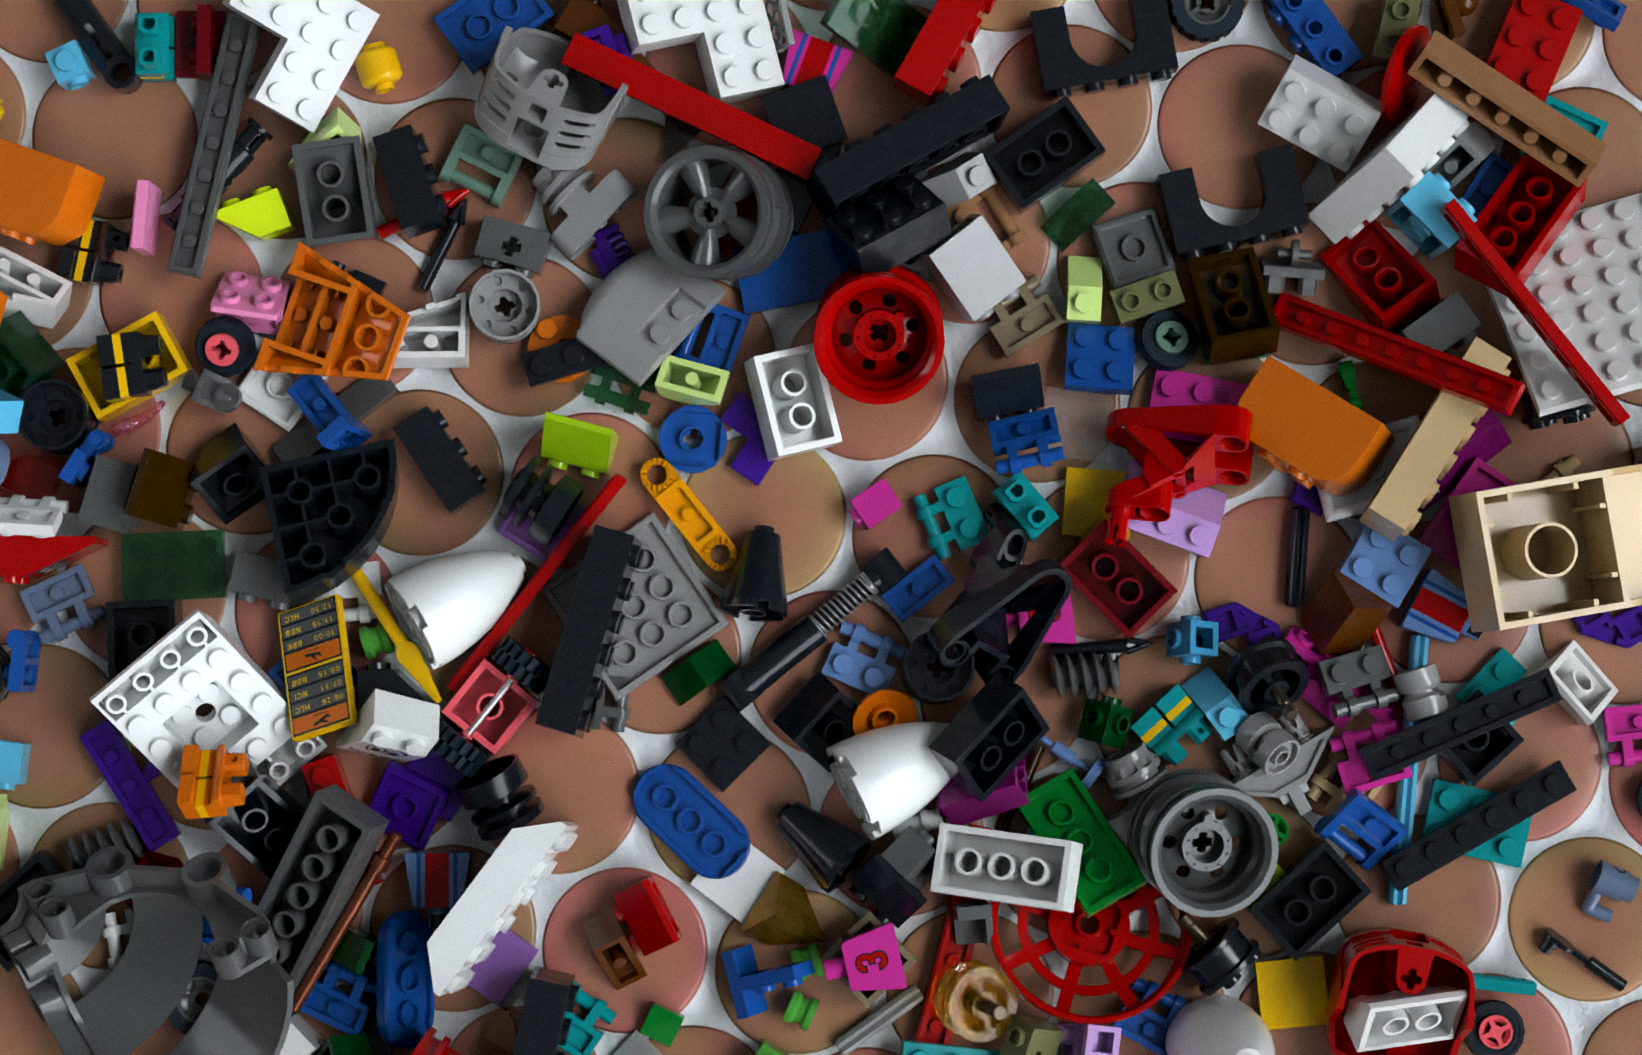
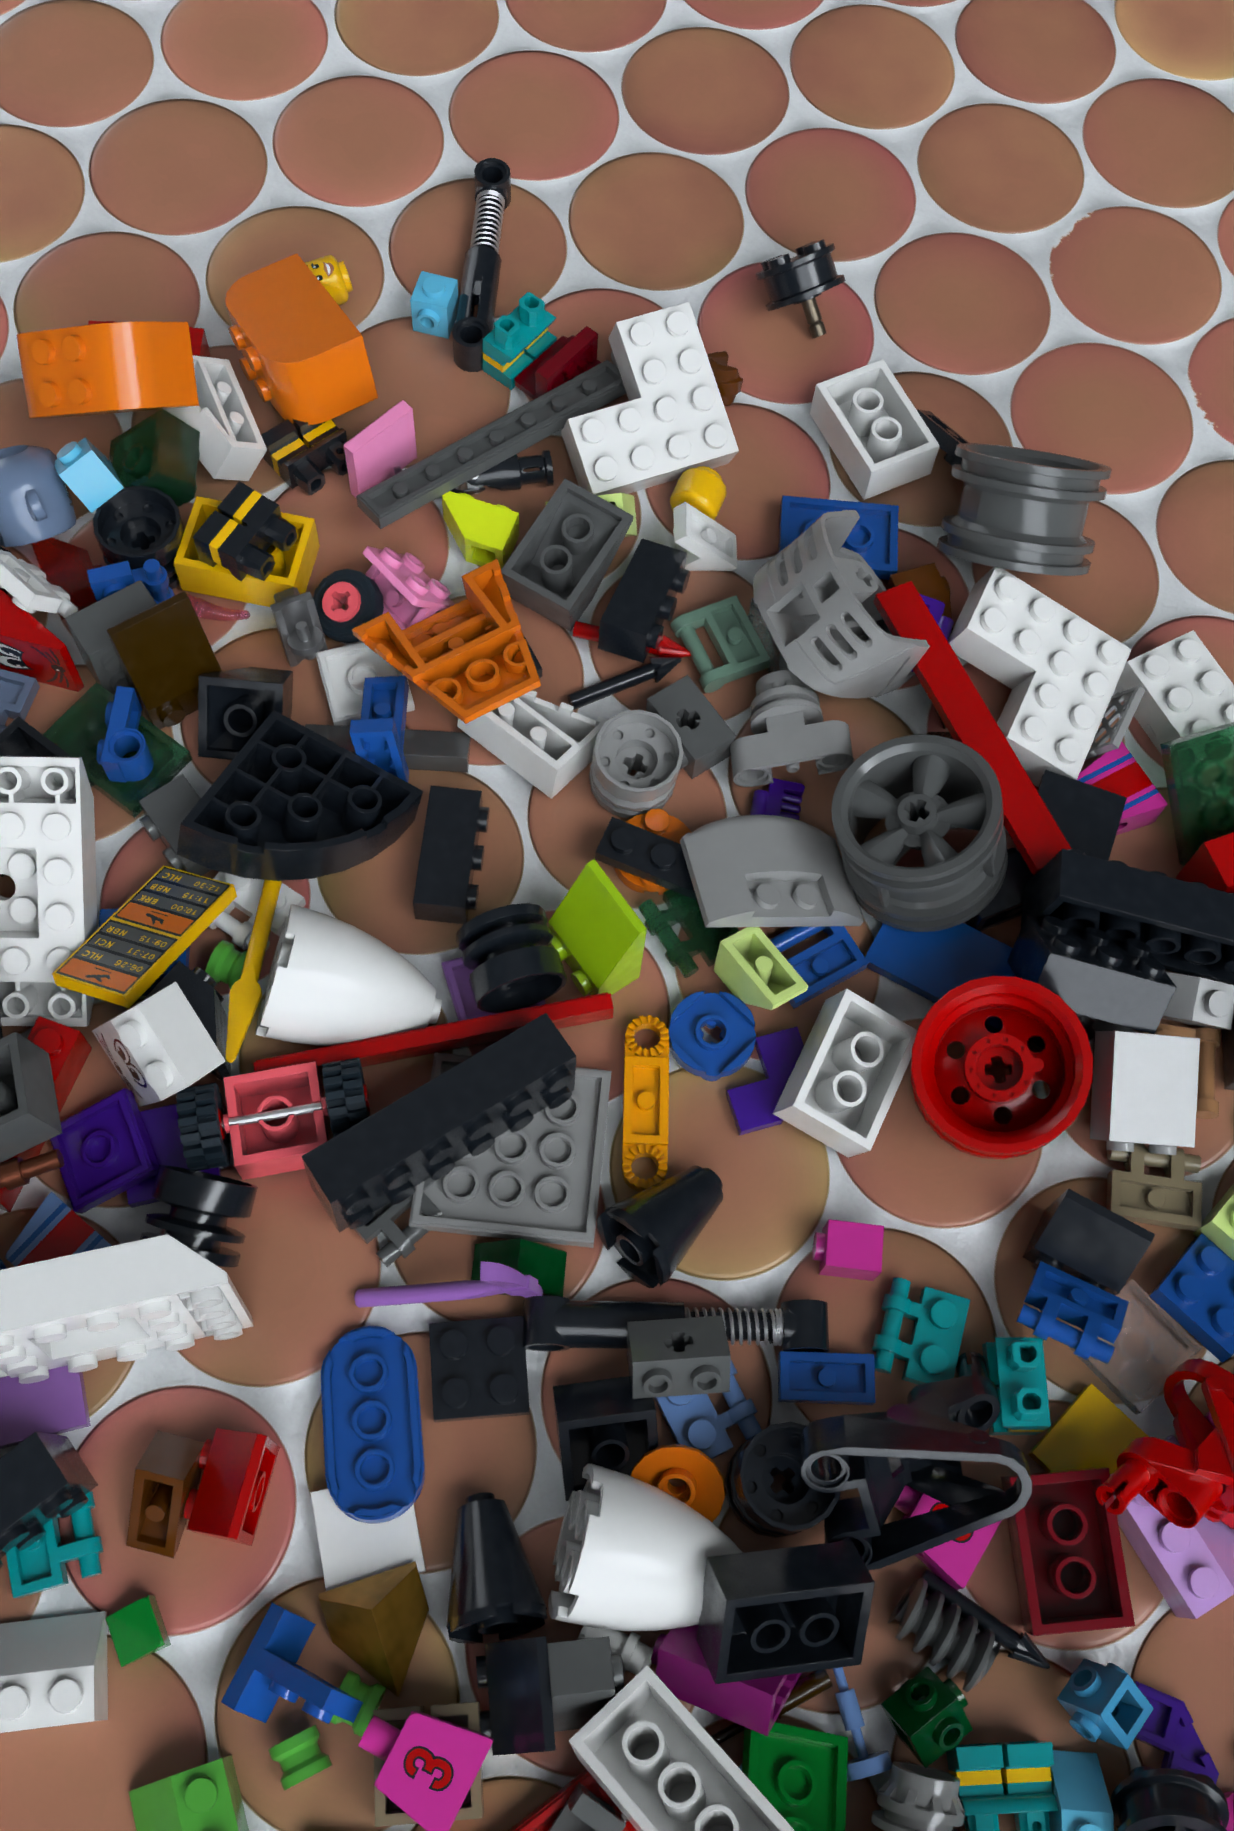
camera: 30 degrees right, 20 degrees down
none -> blue plate [97,686,154,783]
none -> medium lavender piece [354,1261,543,1308]
none -> dark grey brick [627,1315,731,1399]
none -> white slope [673,502,738,571]

